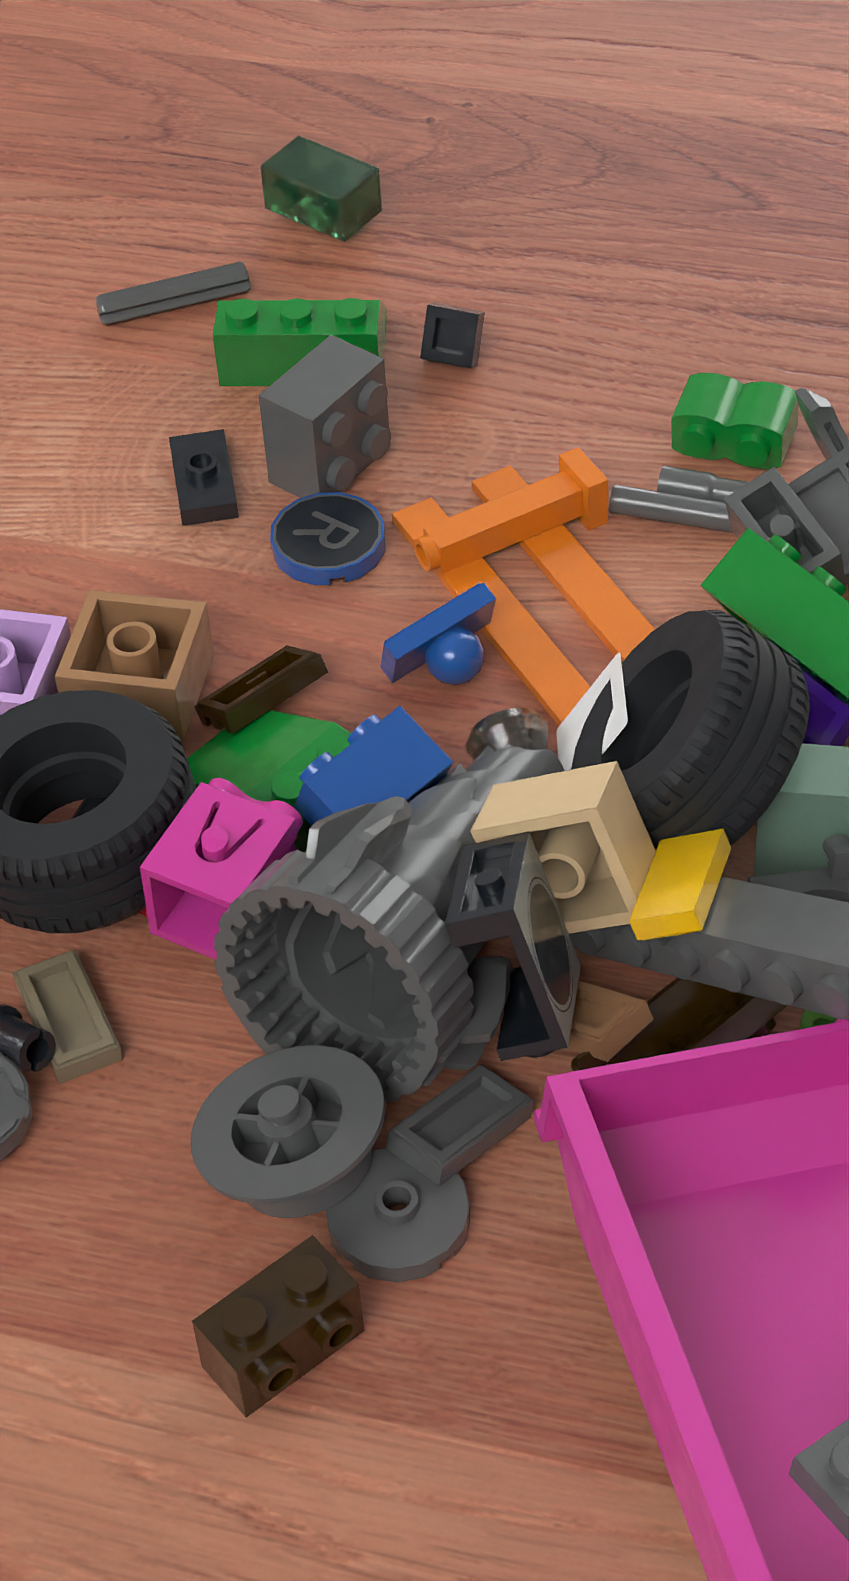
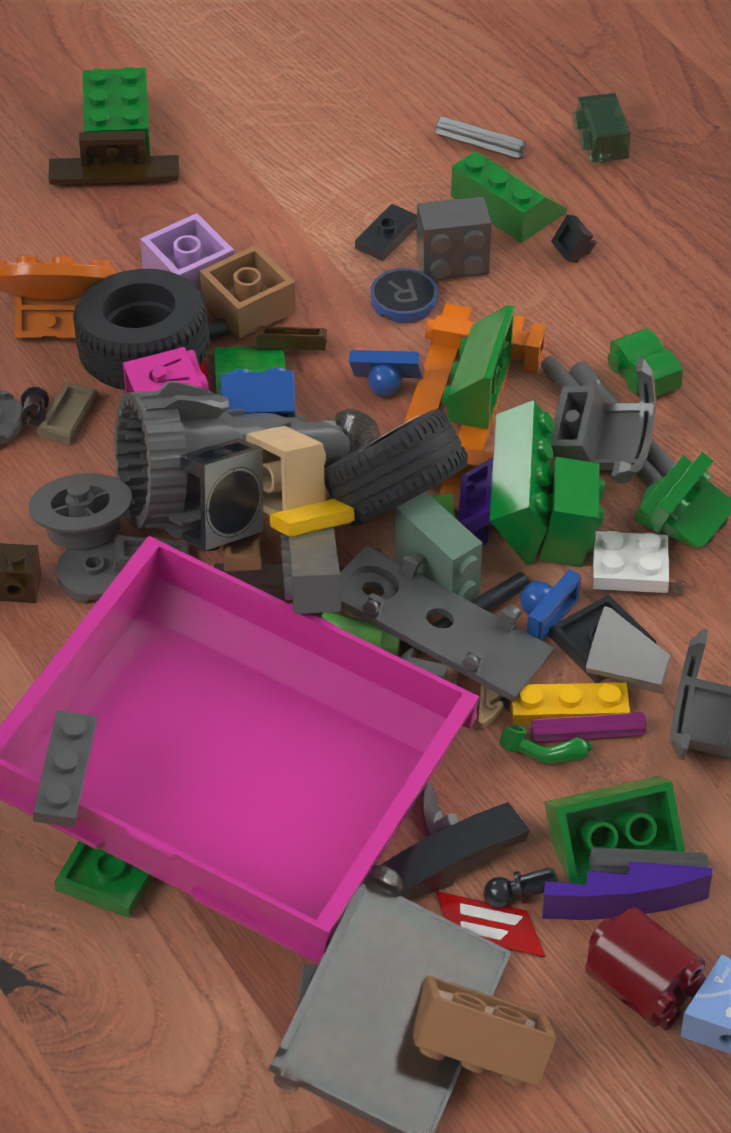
camera: 40 degrees right, 0 degrees up
none -> green slope [442,305,515,429]

